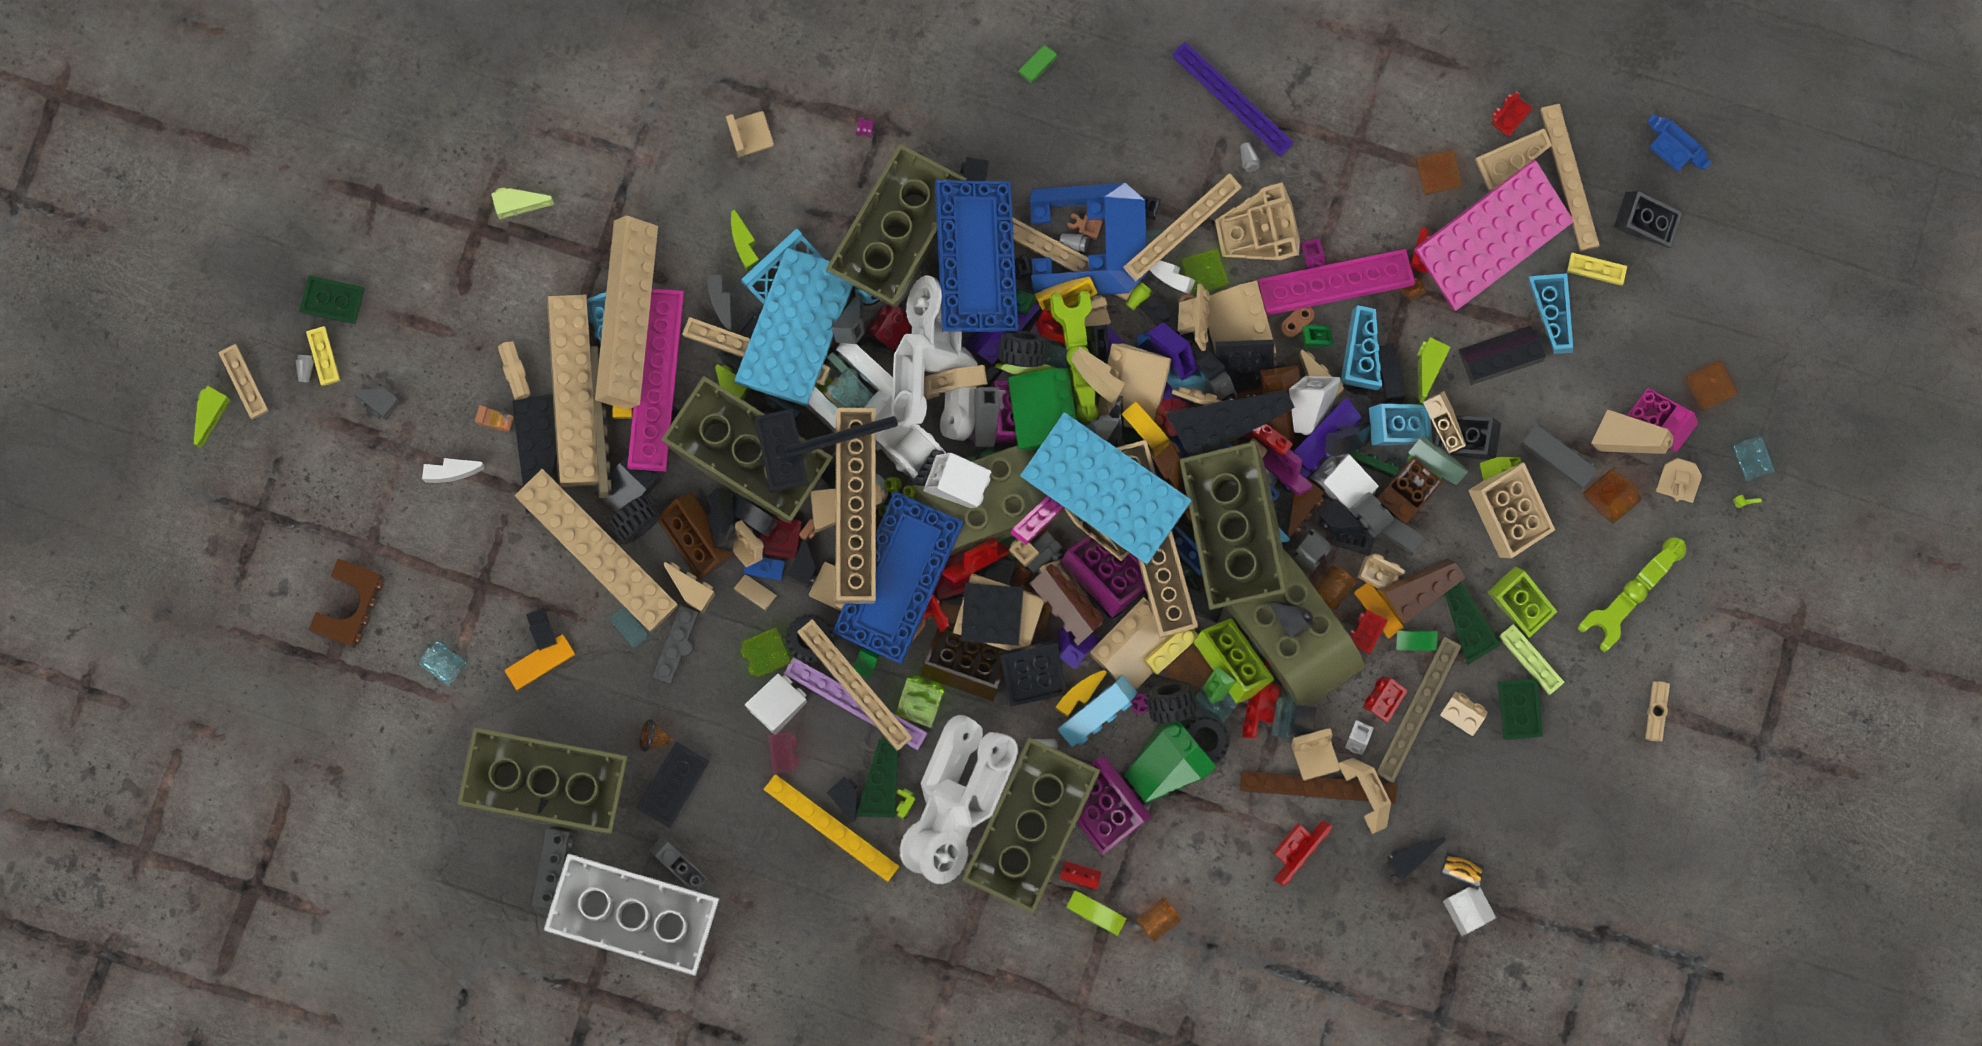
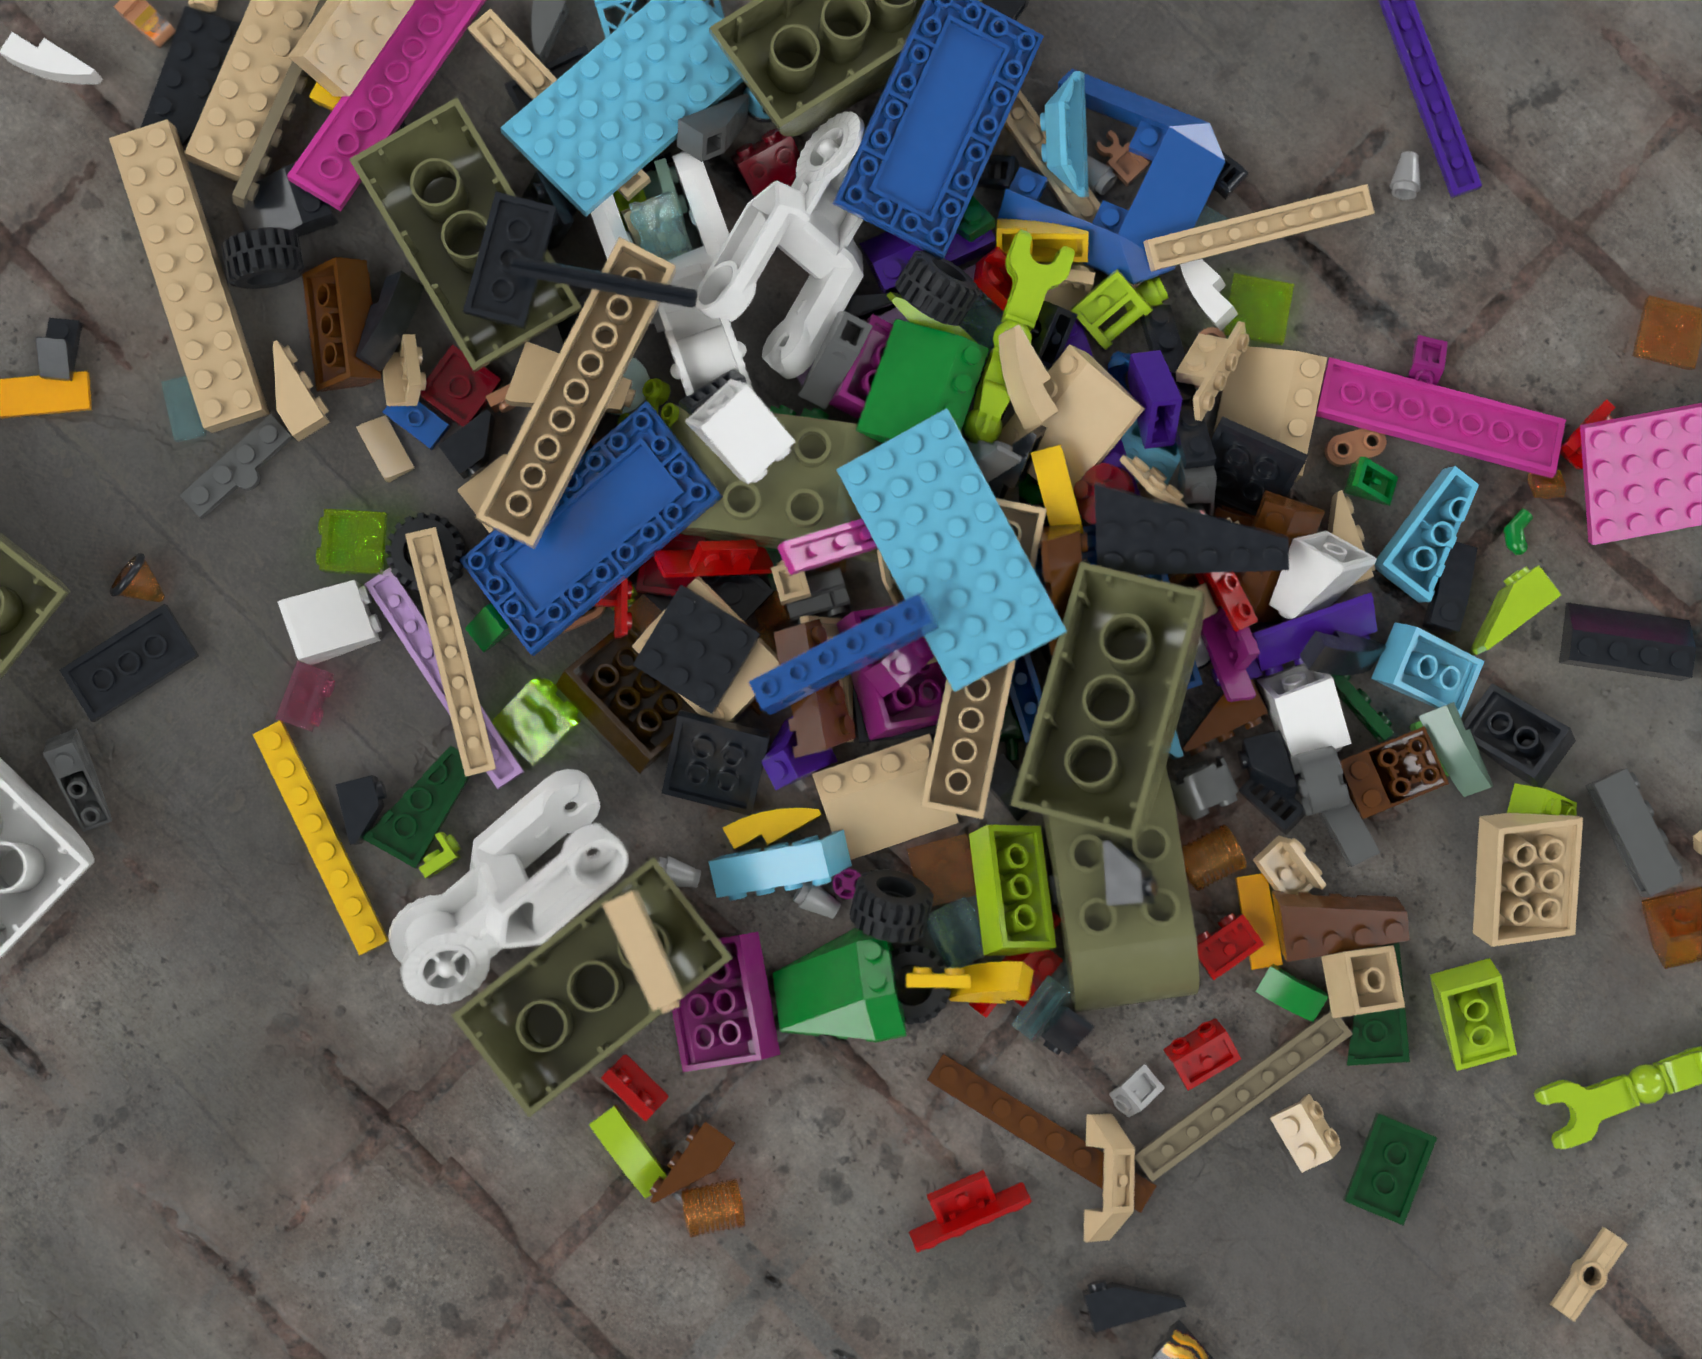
camera: 25 degrees right, 5 degrees up
lime slope [715,364,750,400] -> none
black slope [733,493,779,537] -> none
tan slope [923,365,987,400] -> none
light yellow plate [1143,629,1198,675] -> none
bright green slope [1203,667,1236,703] -> none
tan wedge [1215,182,1300,260] -> none
tan bracket [1291,728,1340,781] -> none
tan slope [1423,391,1466,454] -> none
yellowish green tile [1499,624,1565,695] -> none
none -> tan slope [603,891,685,1014]
none -> reddish brown slope [649,1122,736,1204]
none -> blue brick [749,593,939,715]
none -> light grey cone [793,881,841,919]
none -> magenta brick [864,636,935,697]
none -> yellow plate [906,967,971,988]
none -> yellow slope [948,961,1034,1004]
none -> medium azure wedge [1040,71,1089,198]
none -> lime plate [1071,269,1153,350]
none -> tan slope [1321,945,1405,1019]
none -> green arm [1504,508,1533,555]

